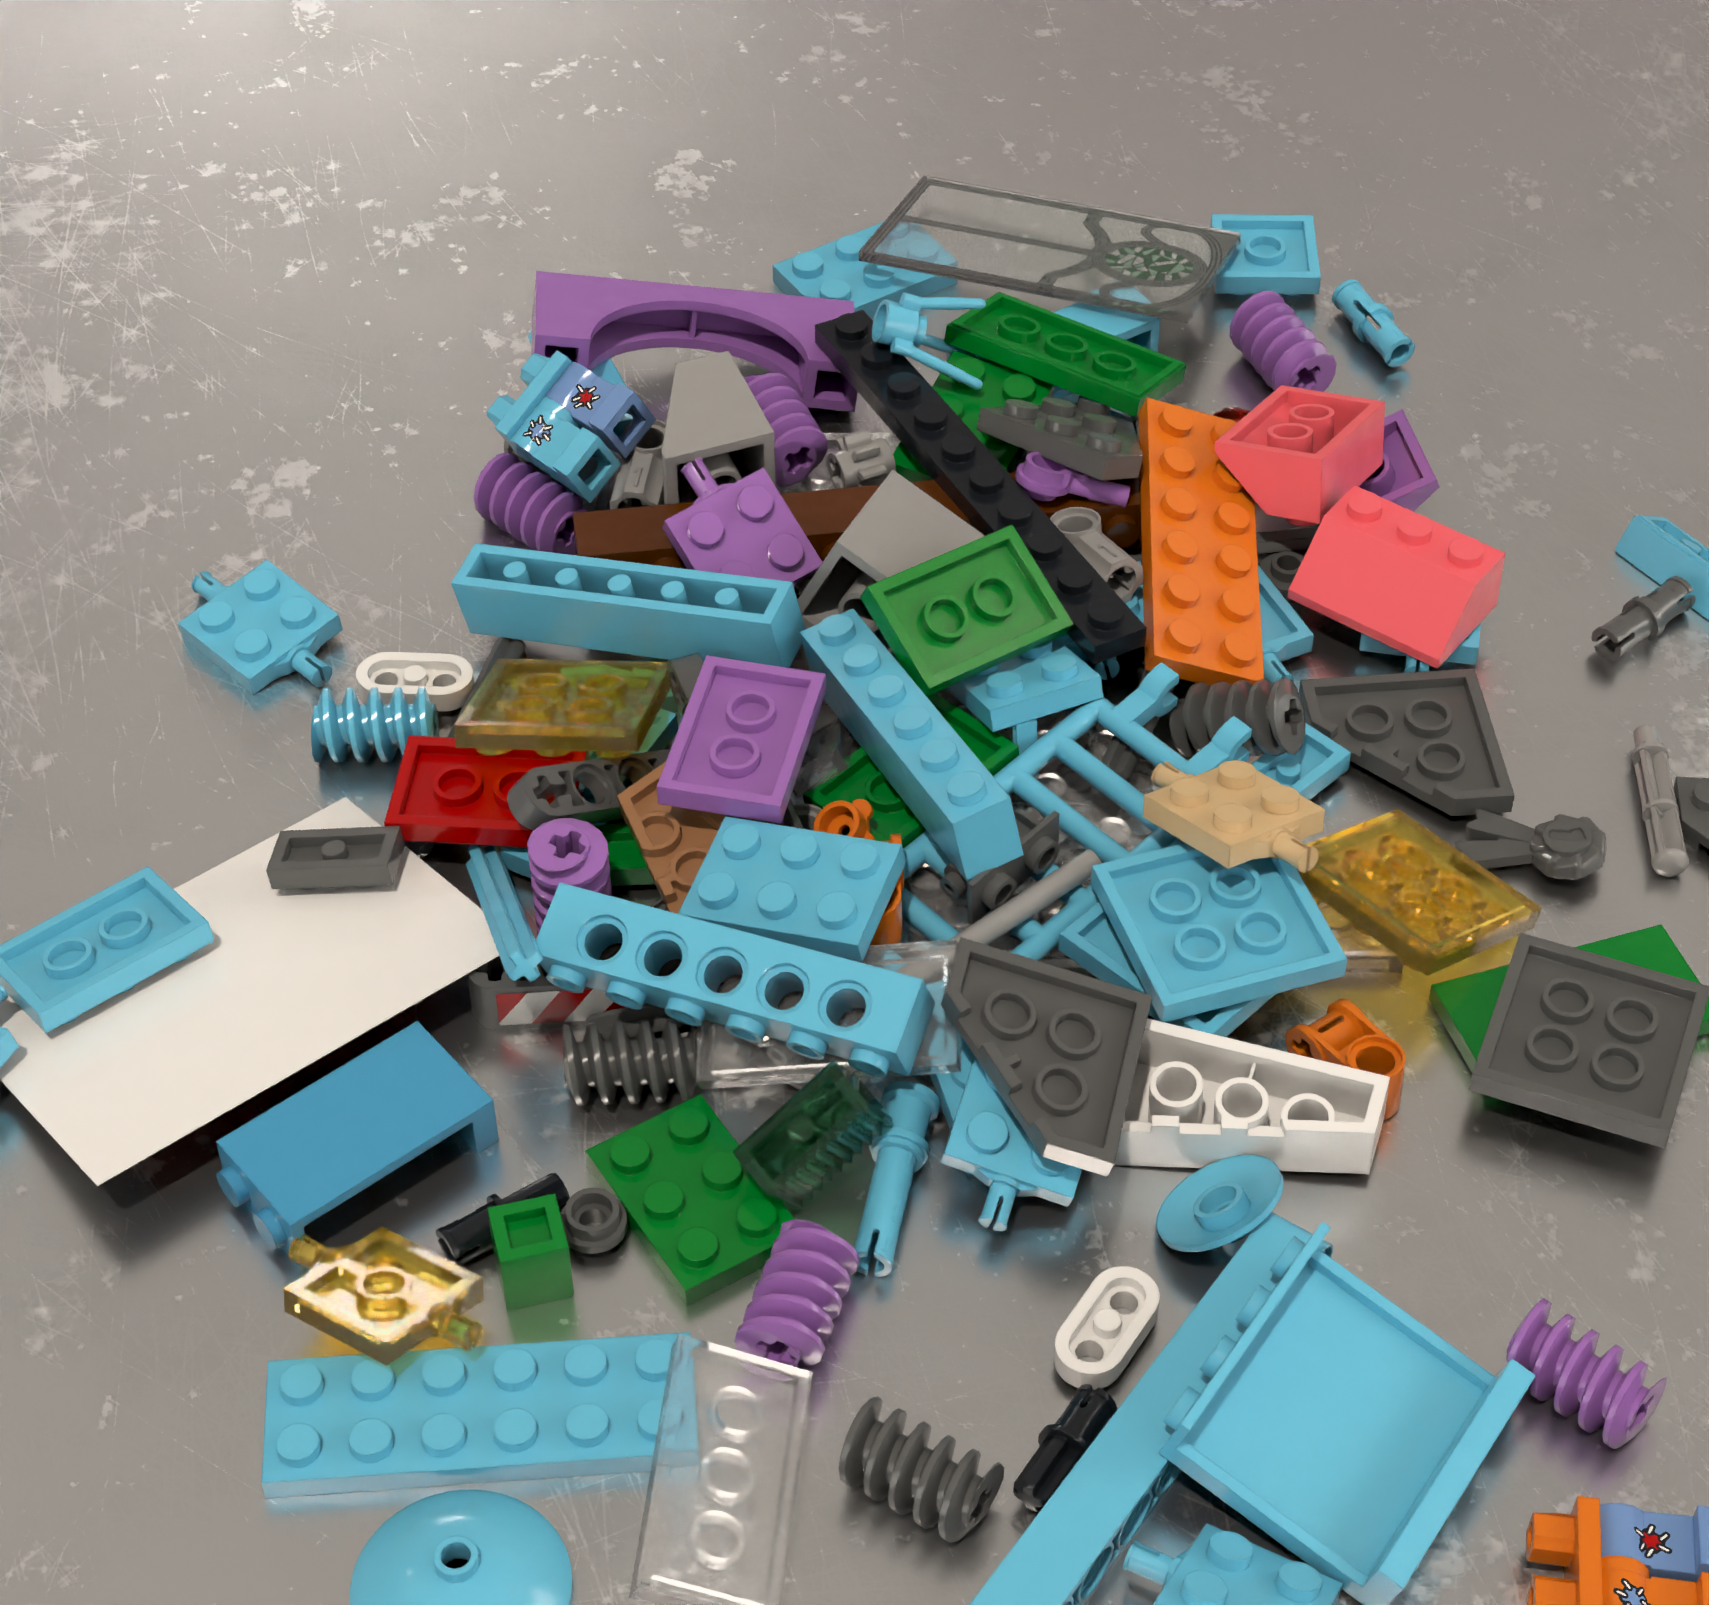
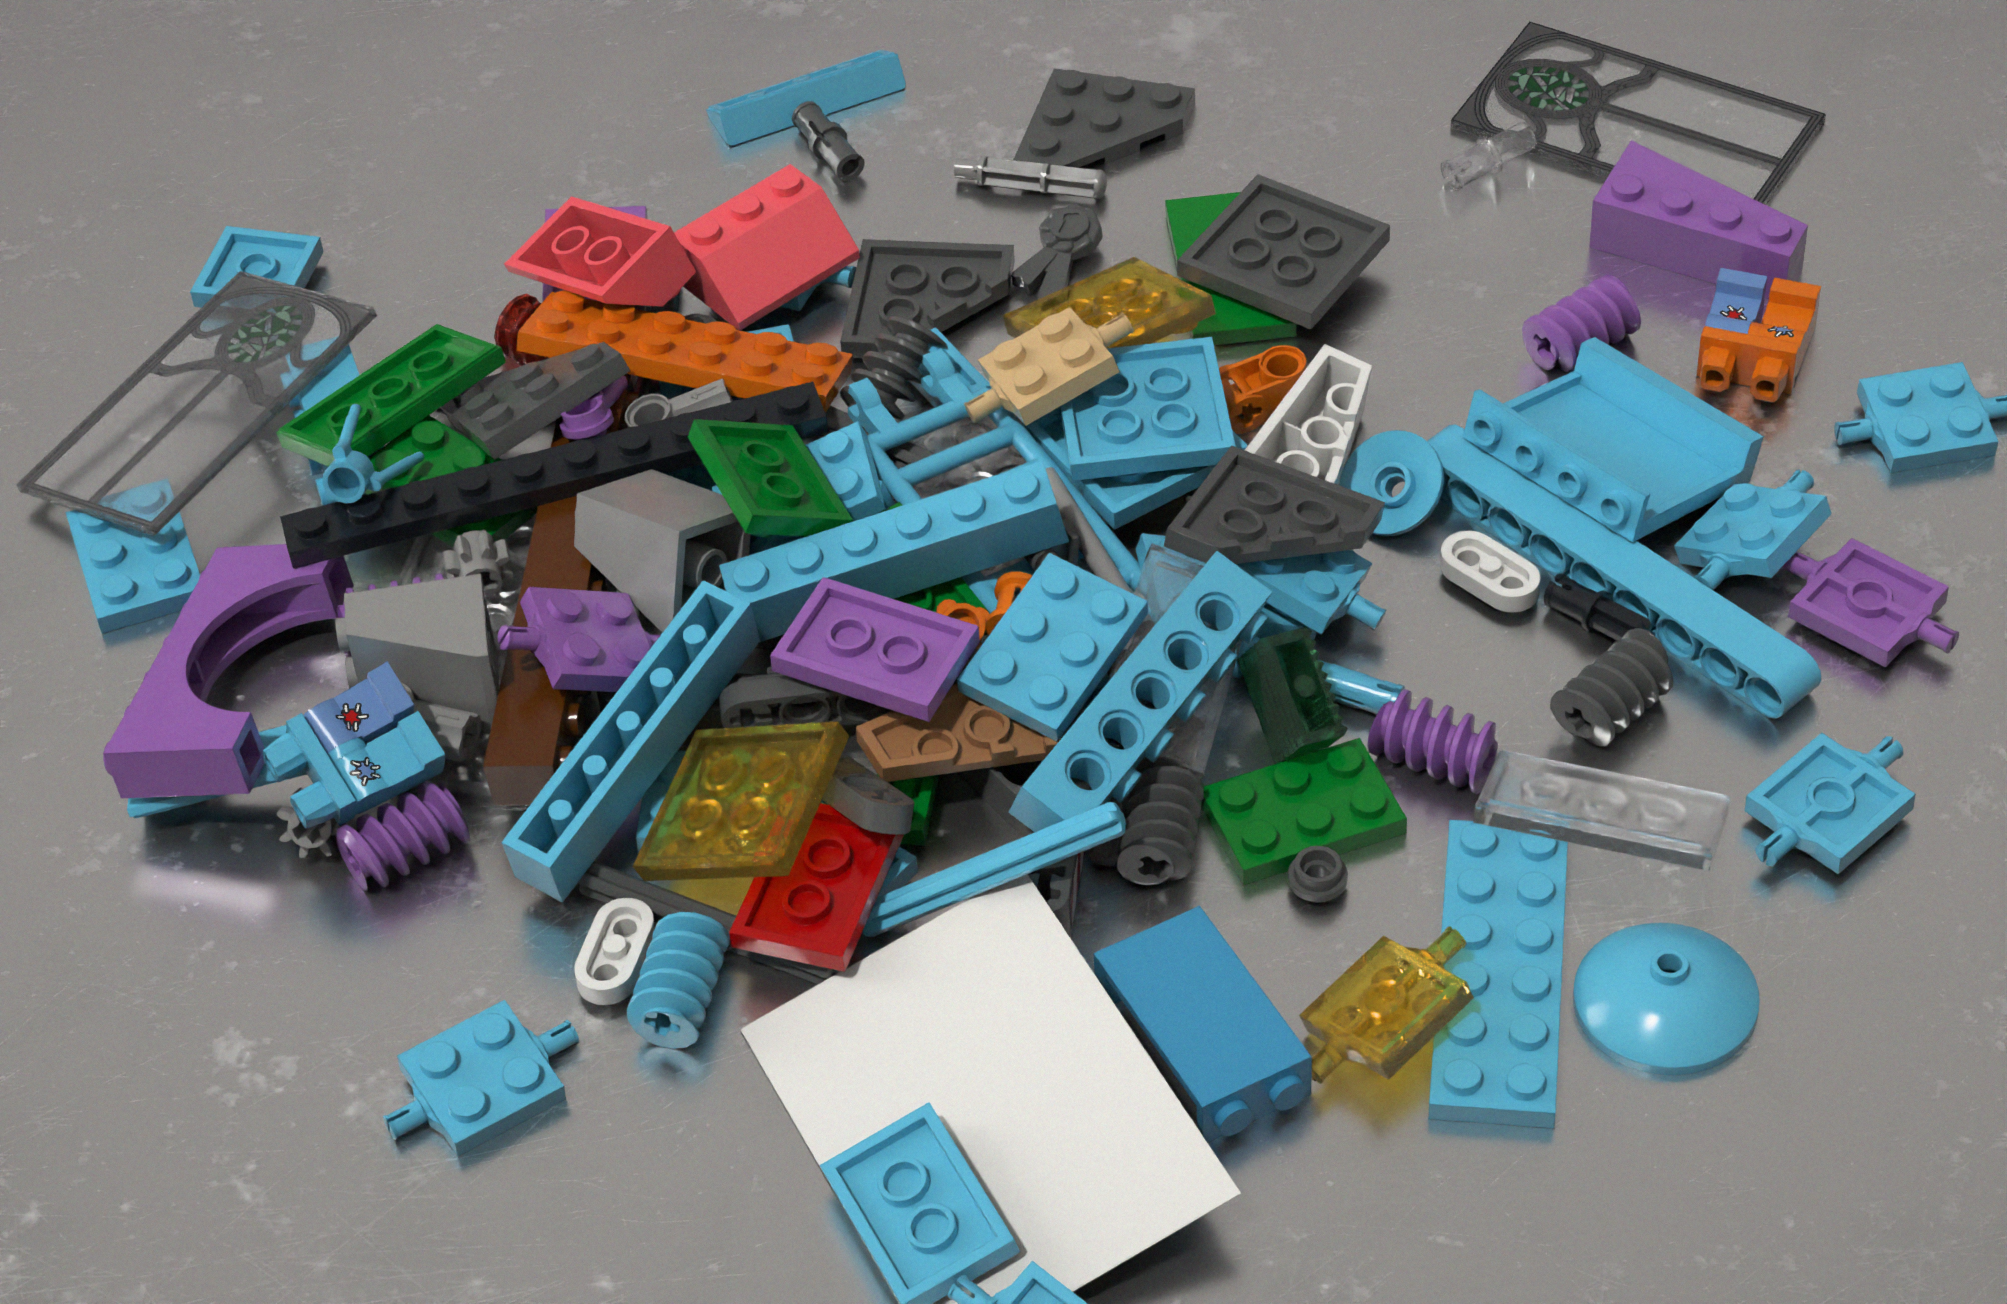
camera: 75 degrees left, 0 degrees up
dark grey plate [266,826,405,890] -> none
black axle [436,1173,570,1269] -> none
green panel [487,1193,574,1311] -> none
medium lavender piece [527,818,612,936] -> none
medium lavender piece [1230,291,1337,392] -> none
medium azure pin [1332,279,1415,367] -> none

